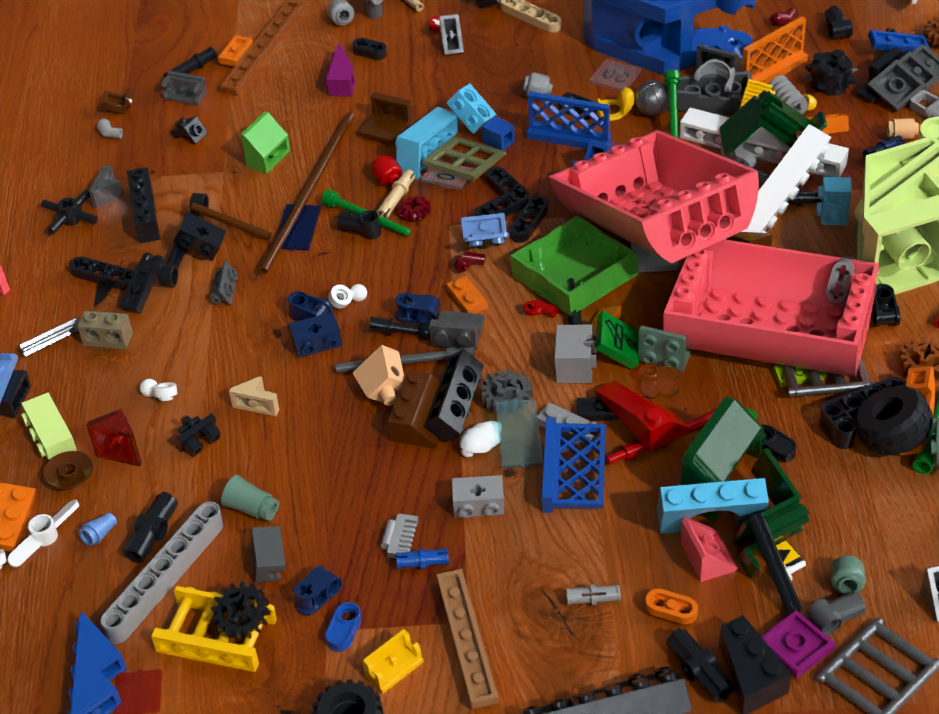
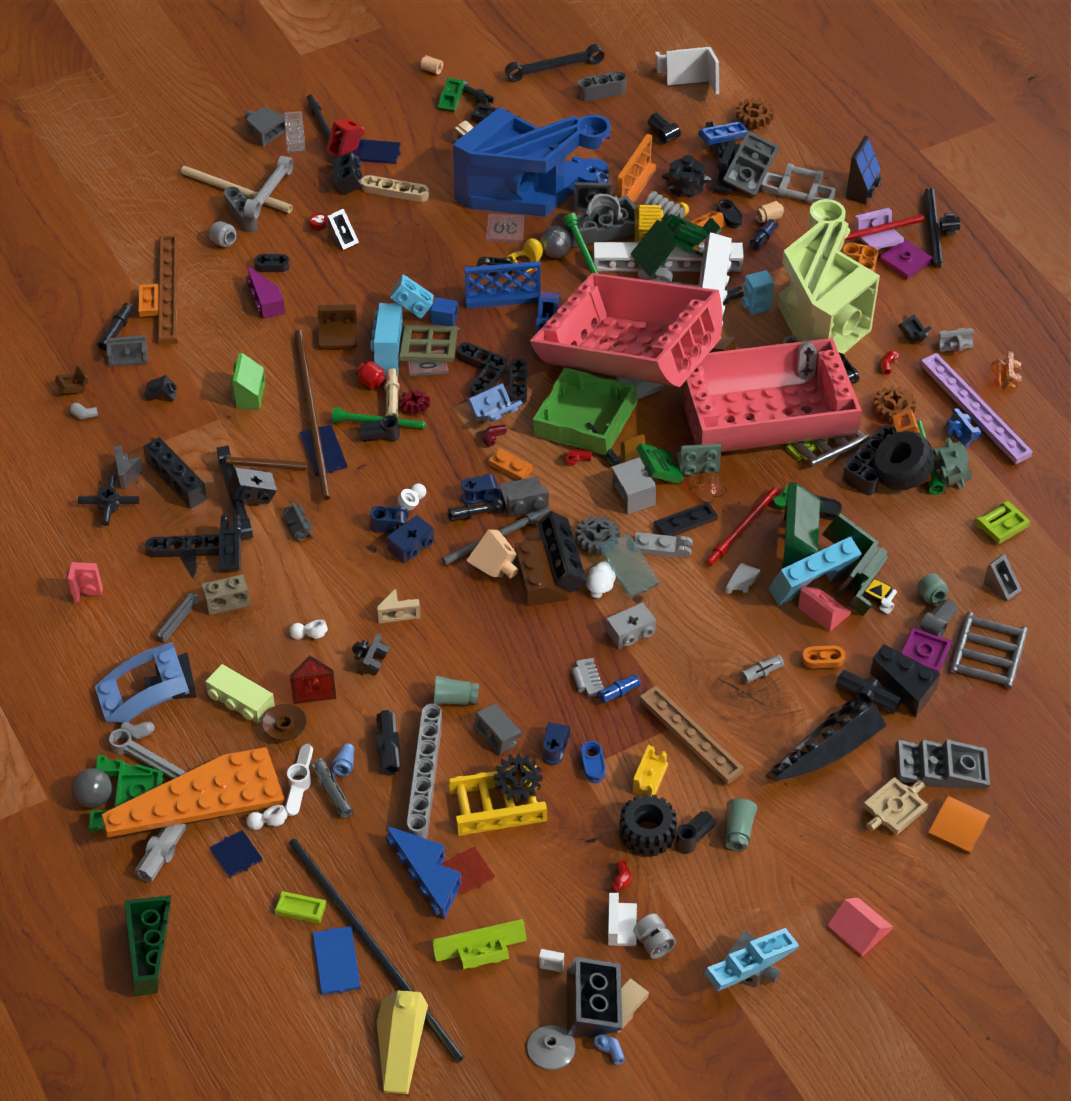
camera: 30 degrees left, 5 degrees up
light grey head [522,72,553,97] -> none
blue fence [542,418,606,513] -> none
red wedge [595,380,690,451] -> none
black axle [748,513,802,615] -> none
dark red arm [770,8,797,26] -> none
none -> dark grey pin [311,758,354,818]
none -> black piece [717,199,743,229]
none -> light grey slope [725,563,760,594]

